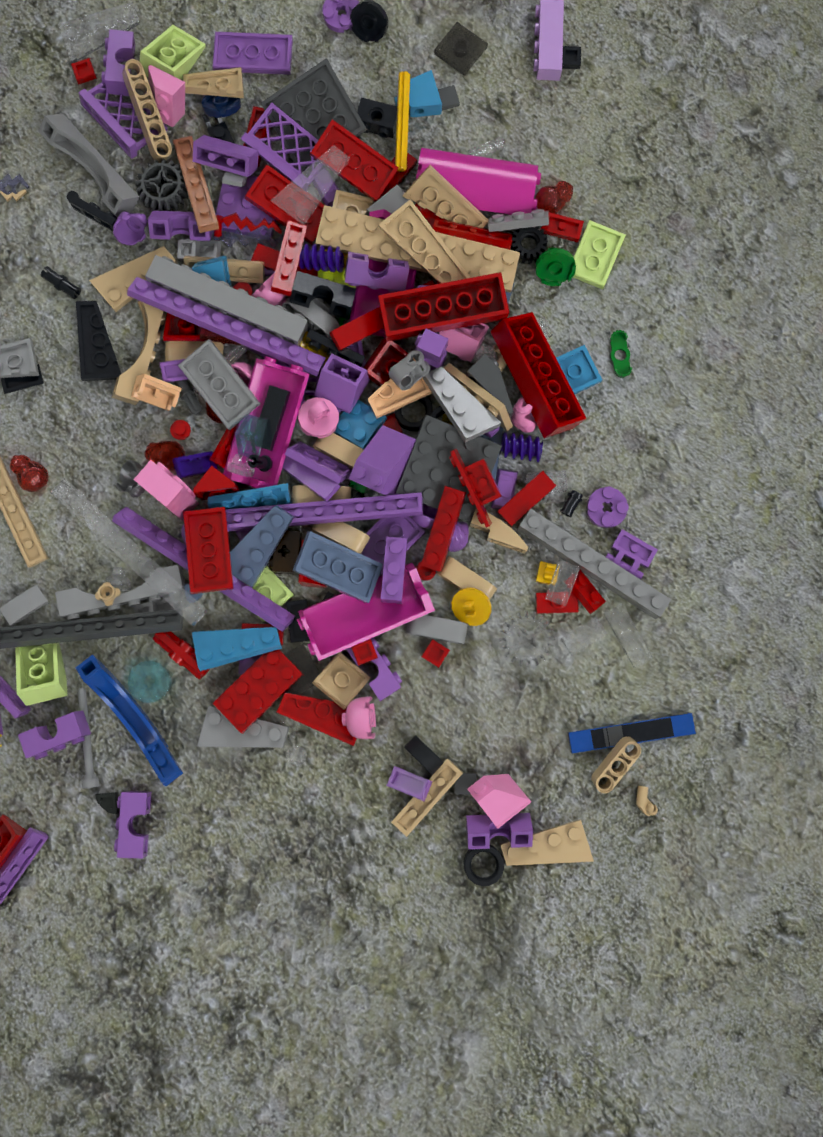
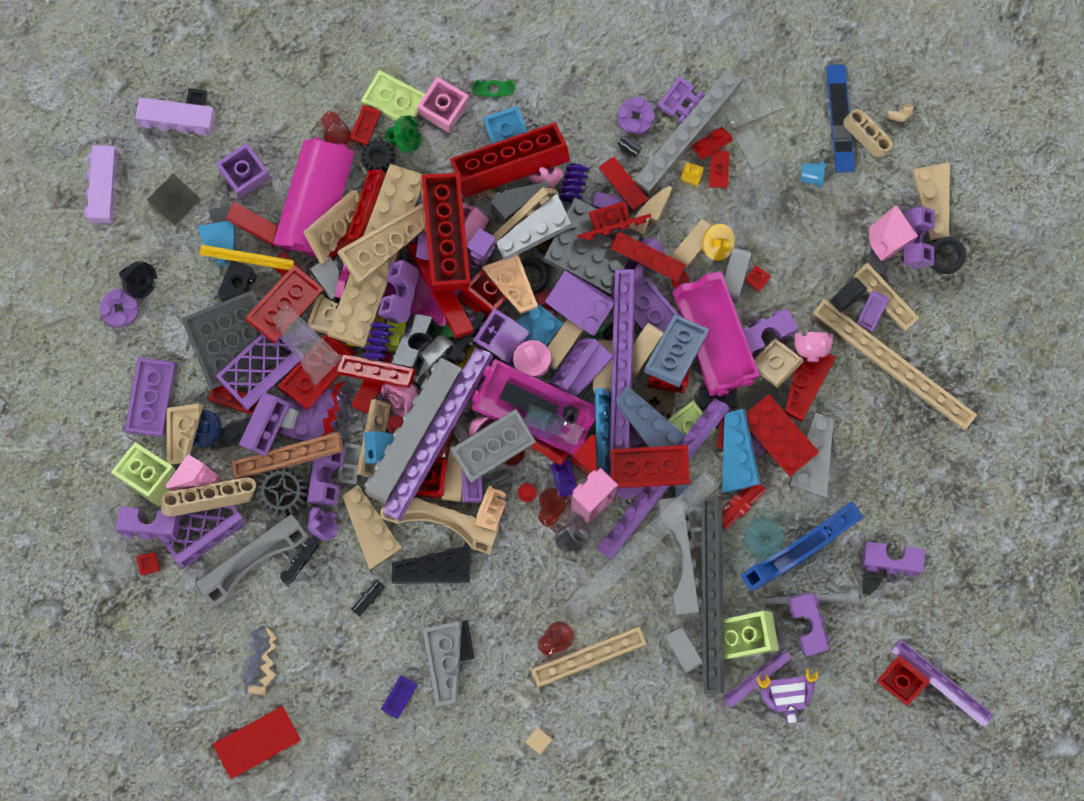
camera: 85 degrees left, 5 degrees down
tan plate [95,582,121,606] -> none
red tile [351,639,378,666] -> none
medium lavender arch [381,537,407,604] -> none
light grey piece [389,350,430,390] -> none
light grey plate [488,209,549,232] -> none
clear tile [545,560,580,606] -> none
none -> medium lavender brick [216,143,271,200]
none -> red tile [225,202,278,247]
none -> bright pink brick [417,77,469,133]
none -> dark azure piece [801,161,826,188]
none -> tan plate [812,299,977,431]

